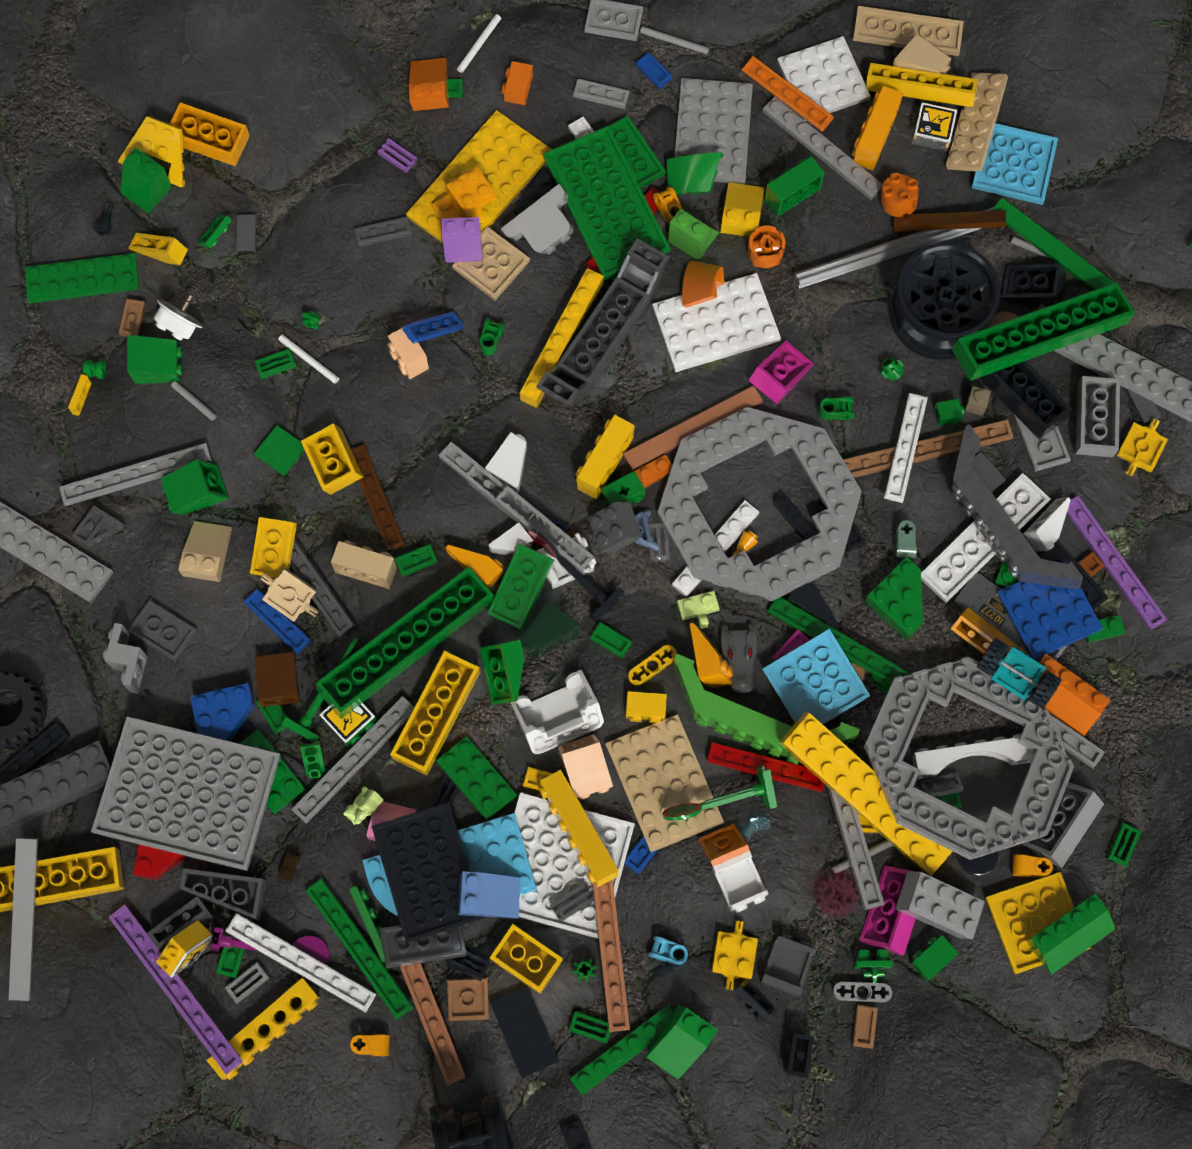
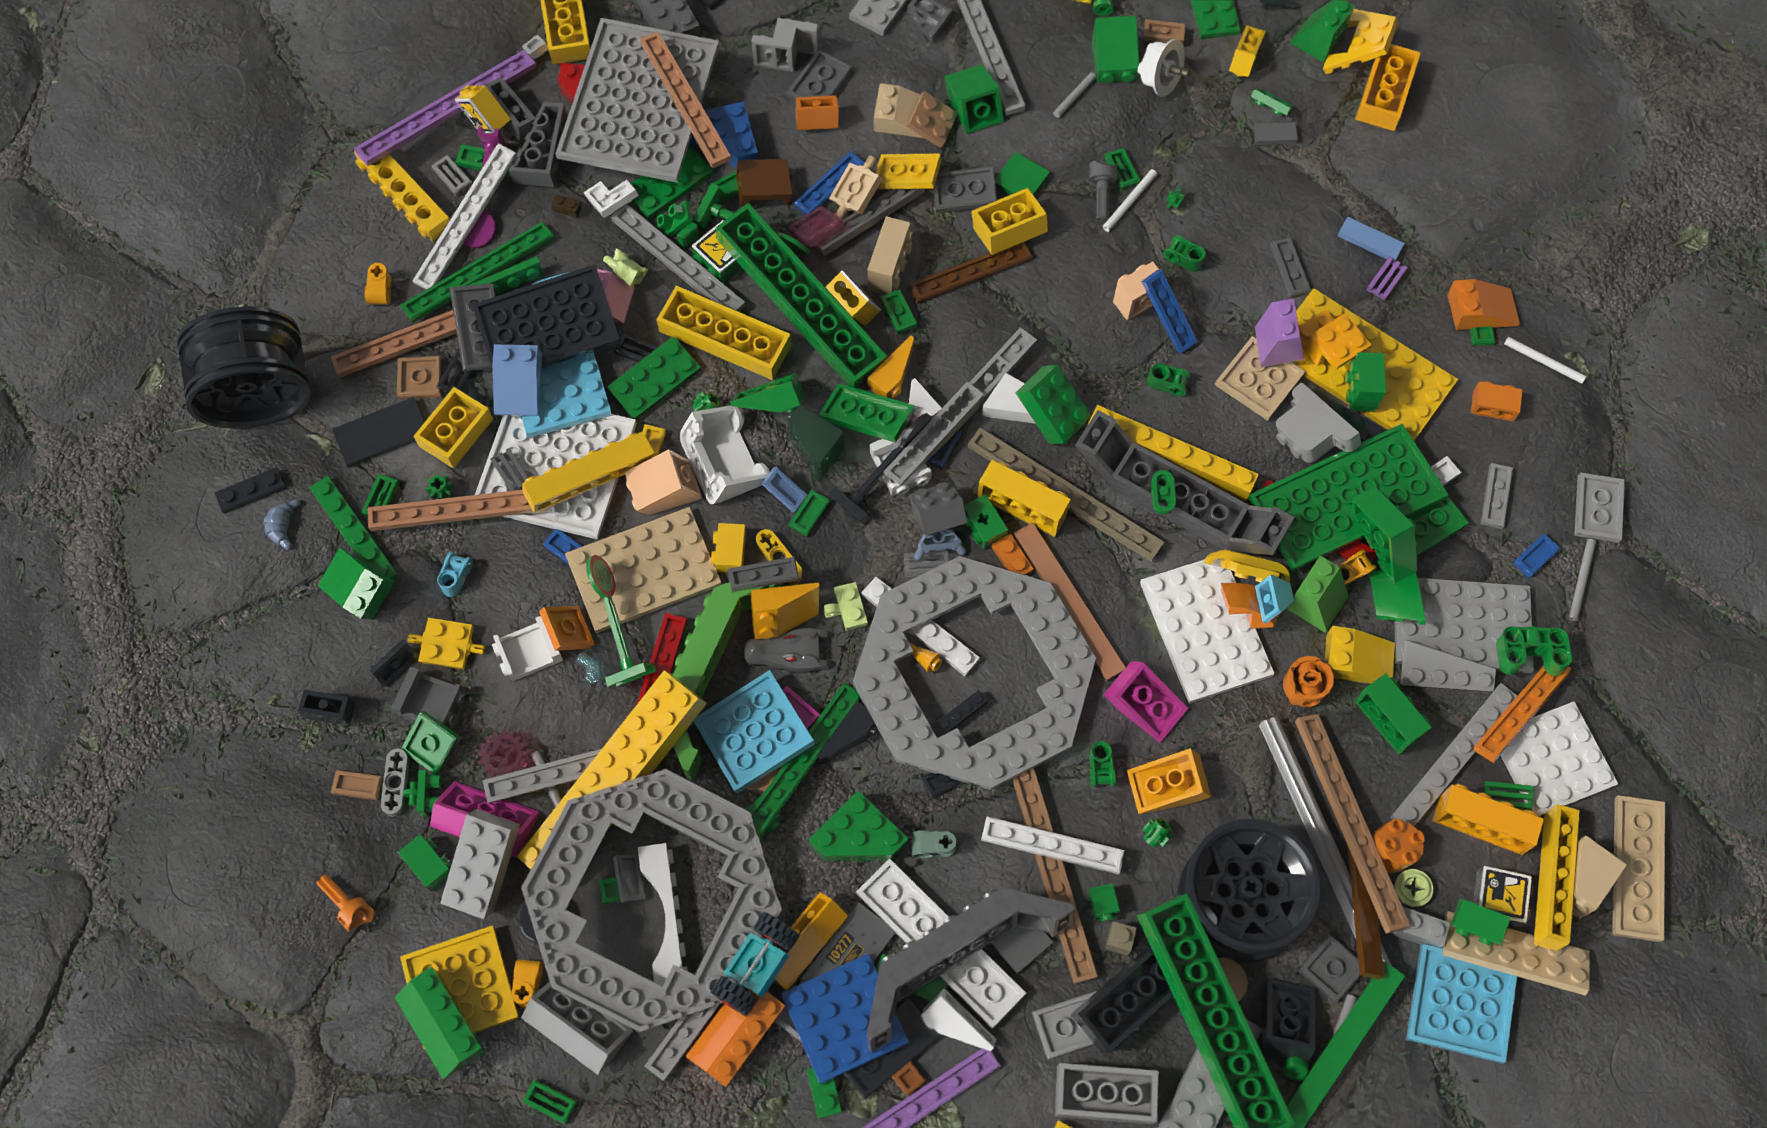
camera: 90 degrees right, 5 degrees down
none -> sand blue piece [263,499,300,550]
none -> orange piece [317,875,375,933]
none -> tile [401,711,460,775]
none -> light grey plate [522,35,548,60]
none -> white plate [584,180,638,218]
none -> nougat plate [640,31,731,169]
none -> green tile [677,221,699,249]
none -> green gear [693,391,720,412]
none -> dark grey tile [728,557,799,592]
none -> medium blue tile [761,467,808,512]
none -> clear pink plate [788,206,845,247]
none -> orange brick [795,96,838,130]
none -> yellow piece [826,271,881,326]
none -> medium nougat plate [907,91,957,148]
none -> dark grey tile [934,166,997,213]
none -> dark tan plate [968,428,1164,562]
none -> green brick [1015,364,1092,444]
none -> dark grey piece [1089,161,1117,221]
none -> light orange slope [1127,748,1211,814]
none -> green plate [1151,470,1176,515]
none -> green piece [1163,235,1205,272]
none -> yellow plate [1204,549,1290,583]
none -> medium azure slope [1255,575,1294,623]
none -> green tile [1283,1057,1308,1080]
none -> medium nougat plate [1295,714,1410,934]
none -> dark grey tile [1298,934,1360,1003]
none -> medium blue tile [1337,217,1404,262]
none -> green brick [1345,352,1386,411]
none -> green brick [1352,486,1418,583]
none -> light grey brick [1391,907,1450,948]
none -> yellowish green gear [1394,869,1433,907]
none -> light grey wing [1400,639,1496,691]
none -> green brick [1450,898,1511,947]
none -> green tile [1484,781,1534,810]
none -> green beam [1496,626,1572,676]

